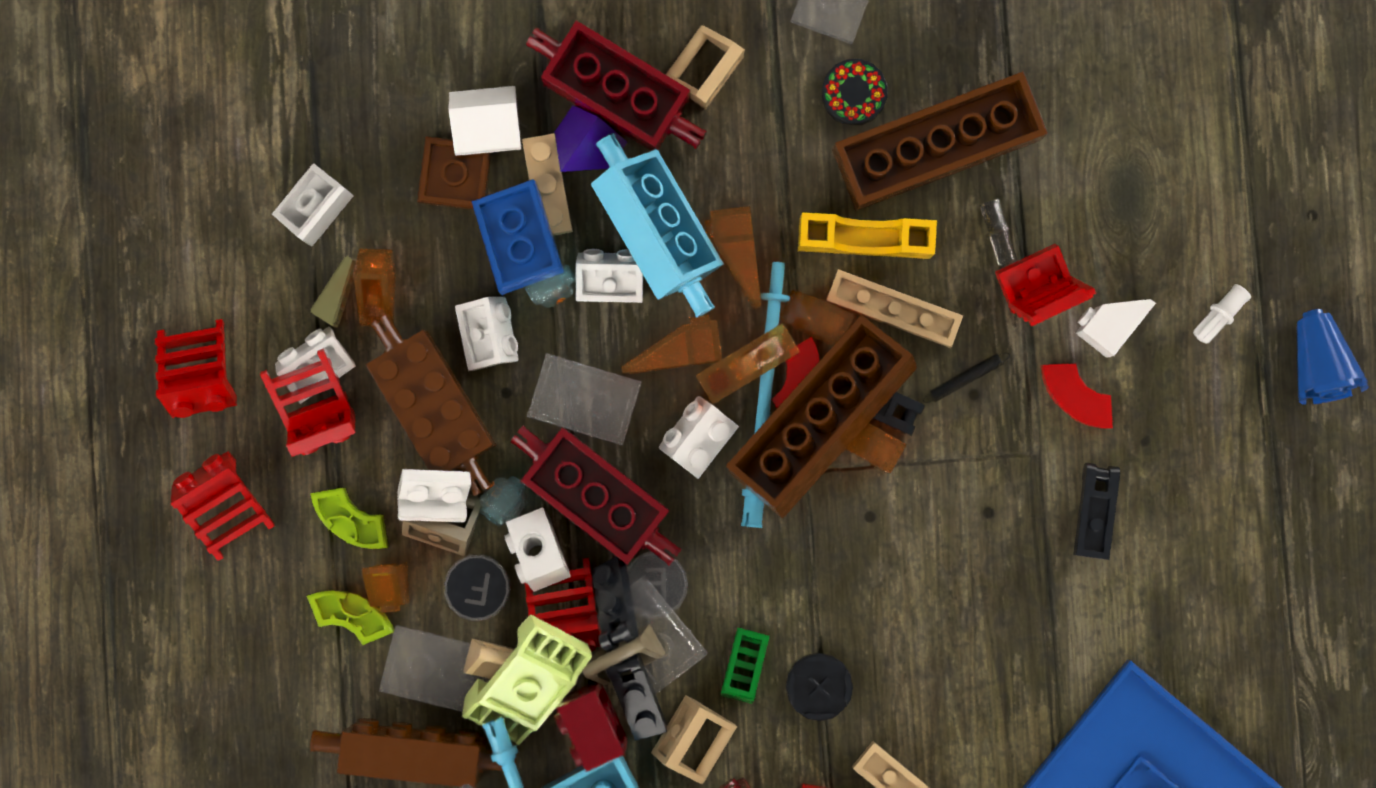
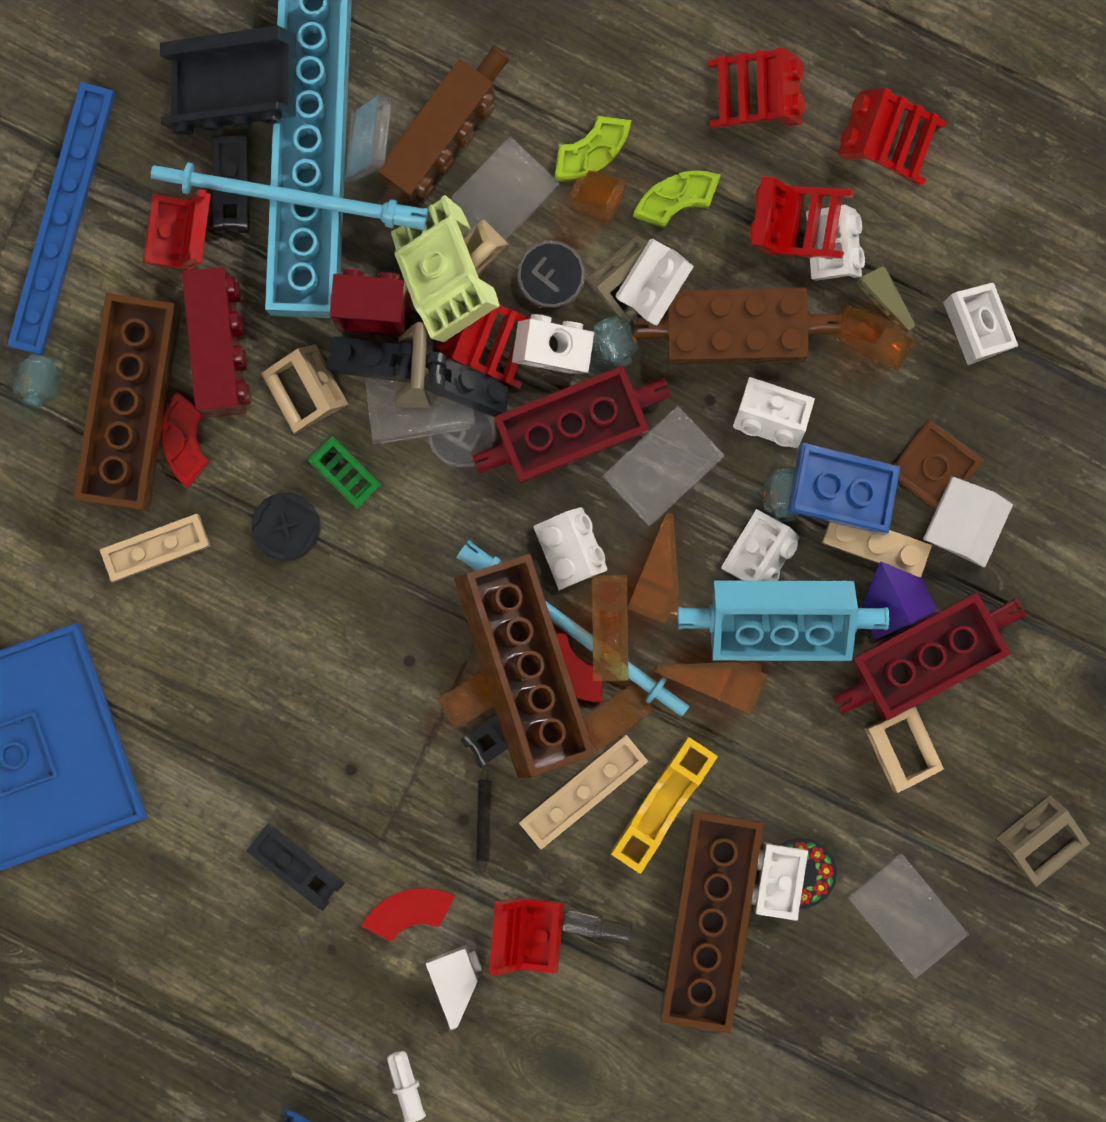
camera: 120 degrees right, 0 degrees up
none -> white bracket [751,842,808,921]

